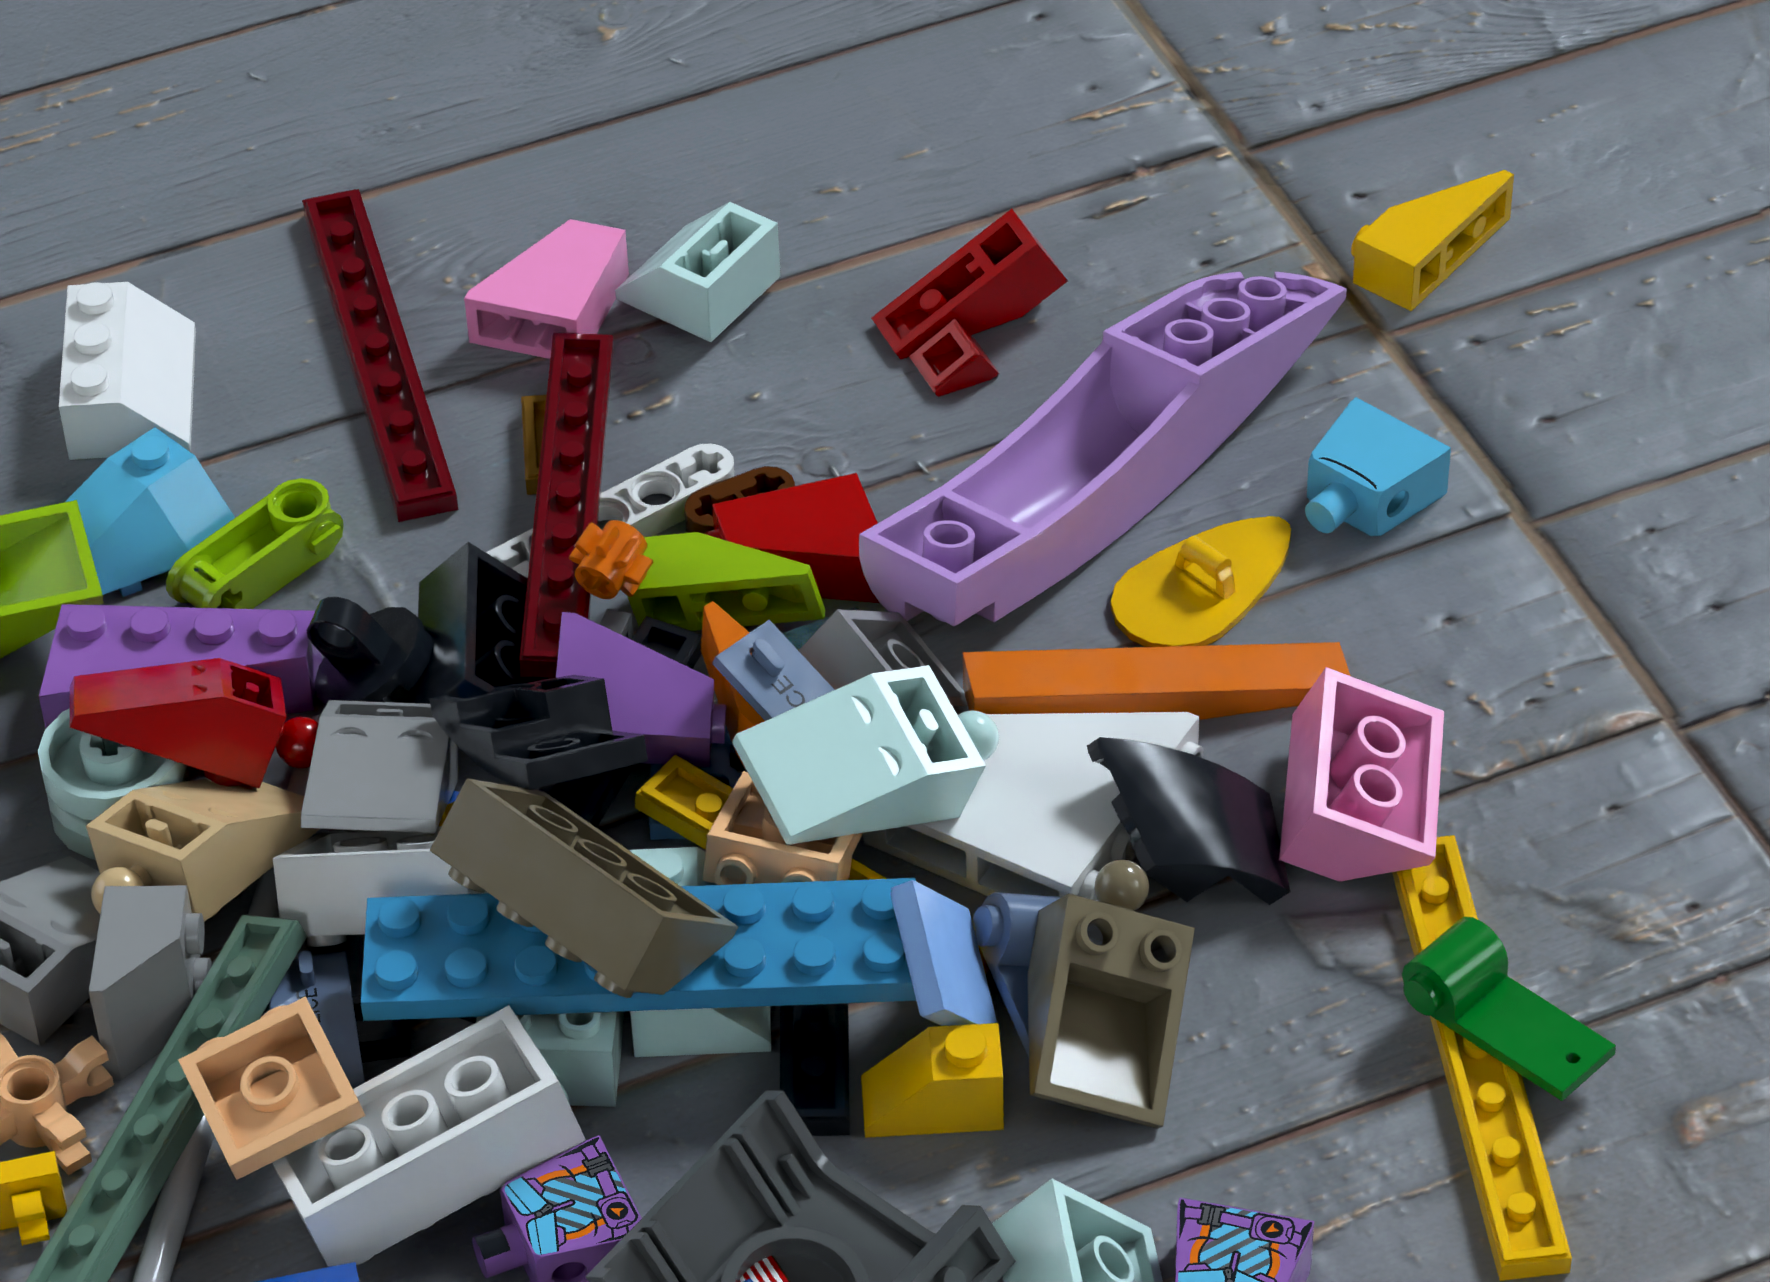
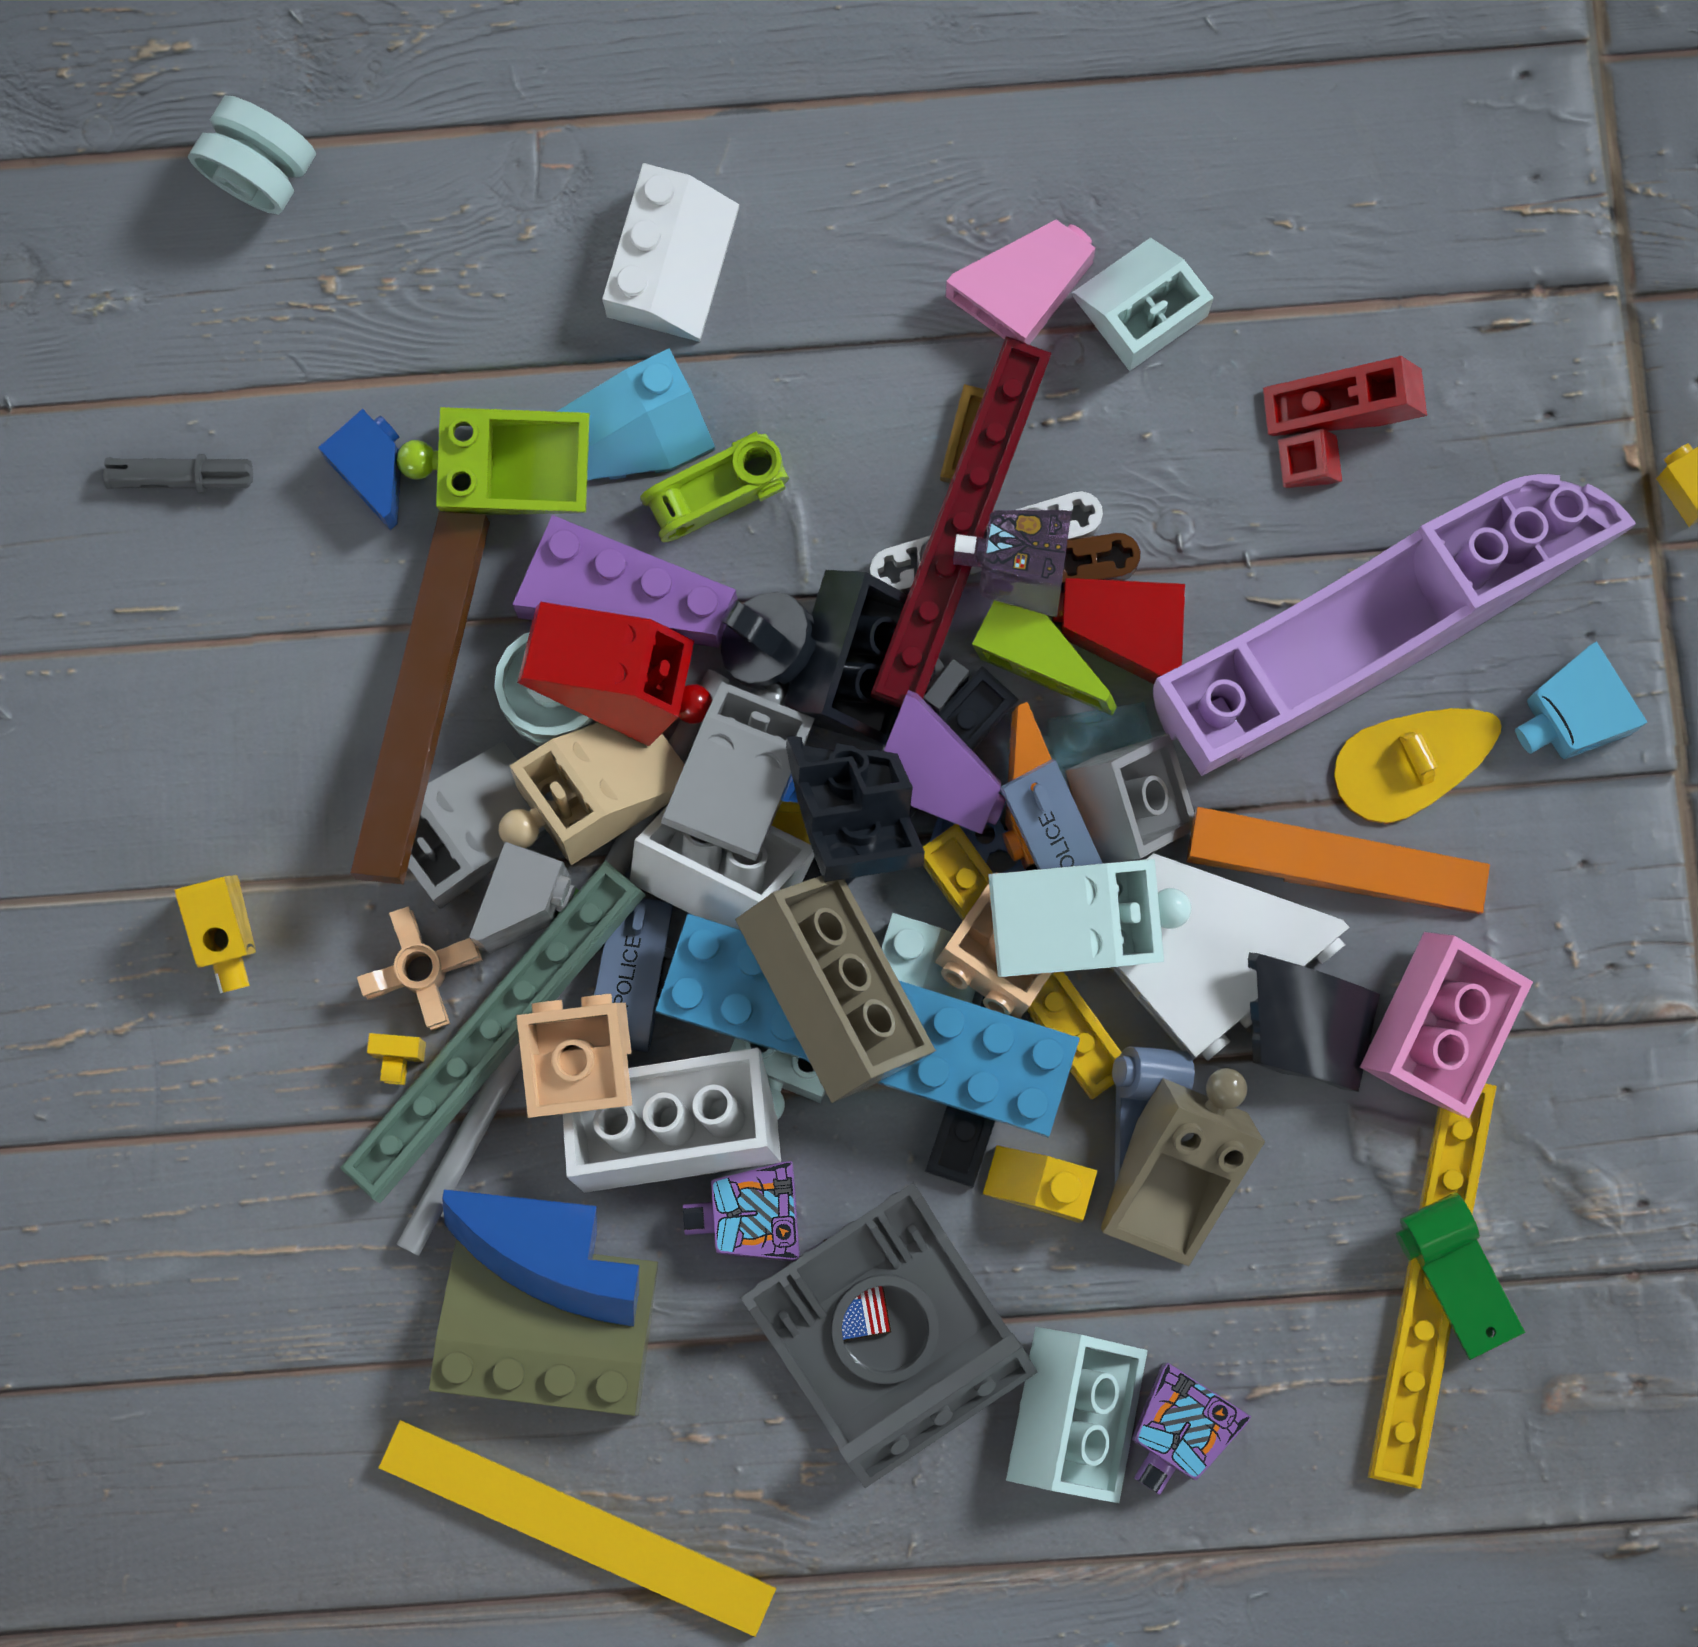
camera: 20 degrees right, 35 degrees up
dark red tile [302,189,459,522] -> none
orange gear [569,520,653,599] -> none
light blue tile [890,880,1000,1035] -> none
none -> clear purple torso [953,510,1072,617]

